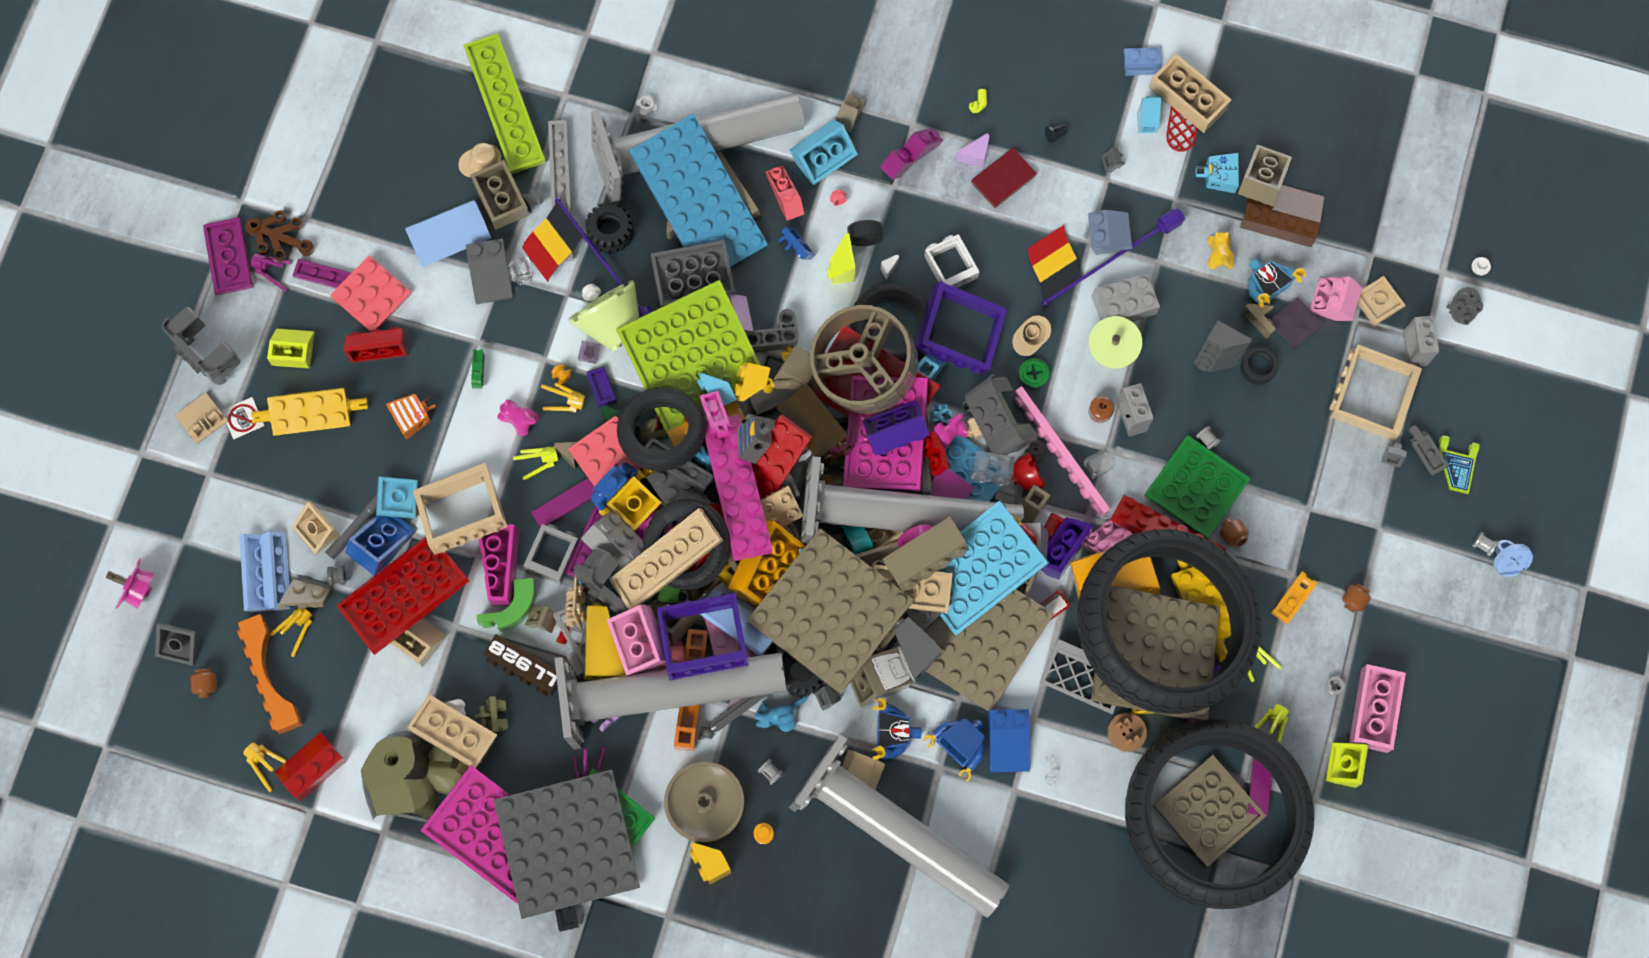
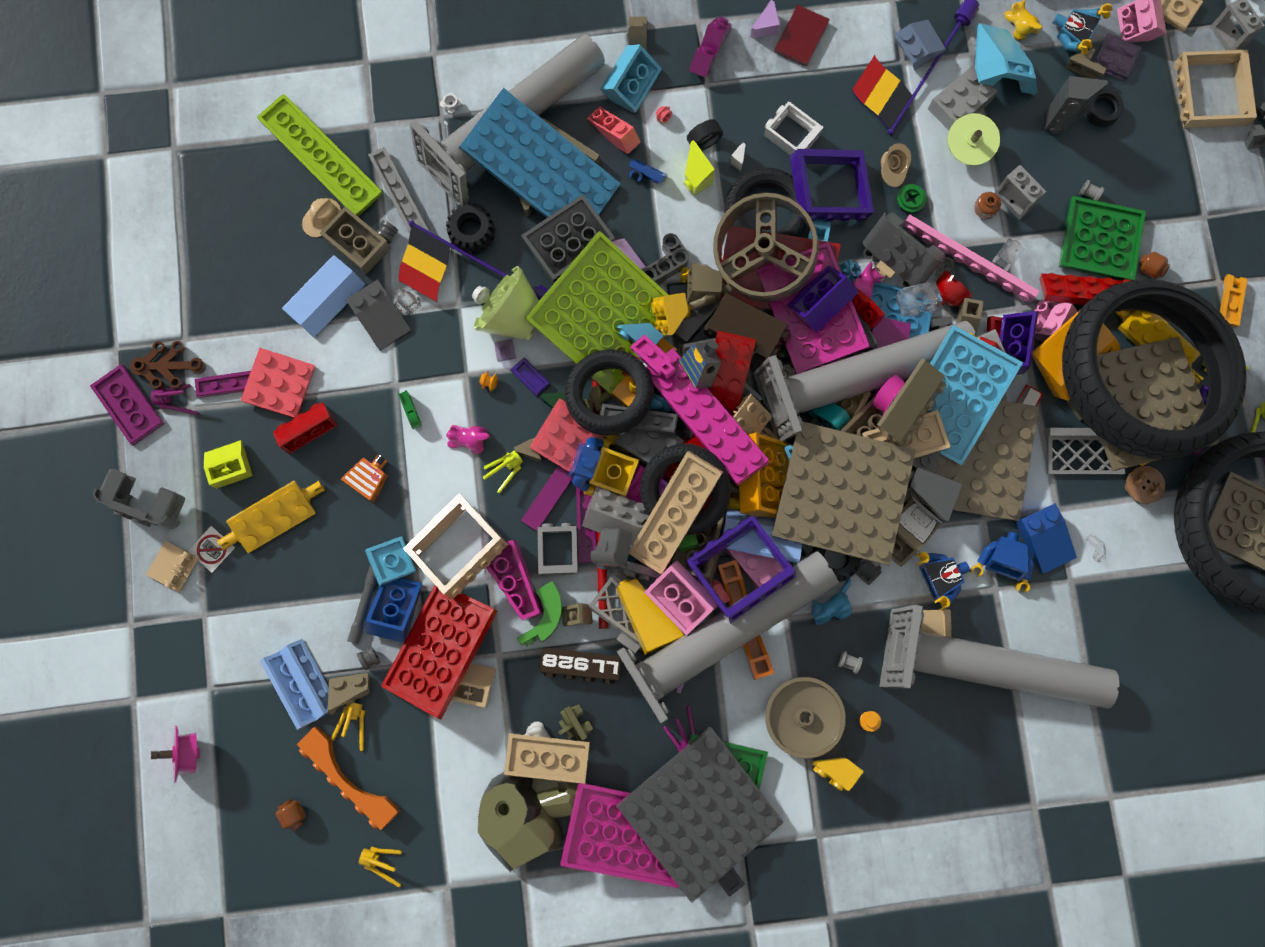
camera: 20 degrees left, 5 degrees up
dark grey slope [155,623,203,666] -> none
red slope [275,732,347,802] -> none
tan slope [292,501,340,554] -> none
yellow plant [541,383,585,413] -> none
tan hinge [565,577,587,629] -> none
dark grey wheel [698,695,766,740] -> none
none -> medium azure wedge [975,23,1038,95]

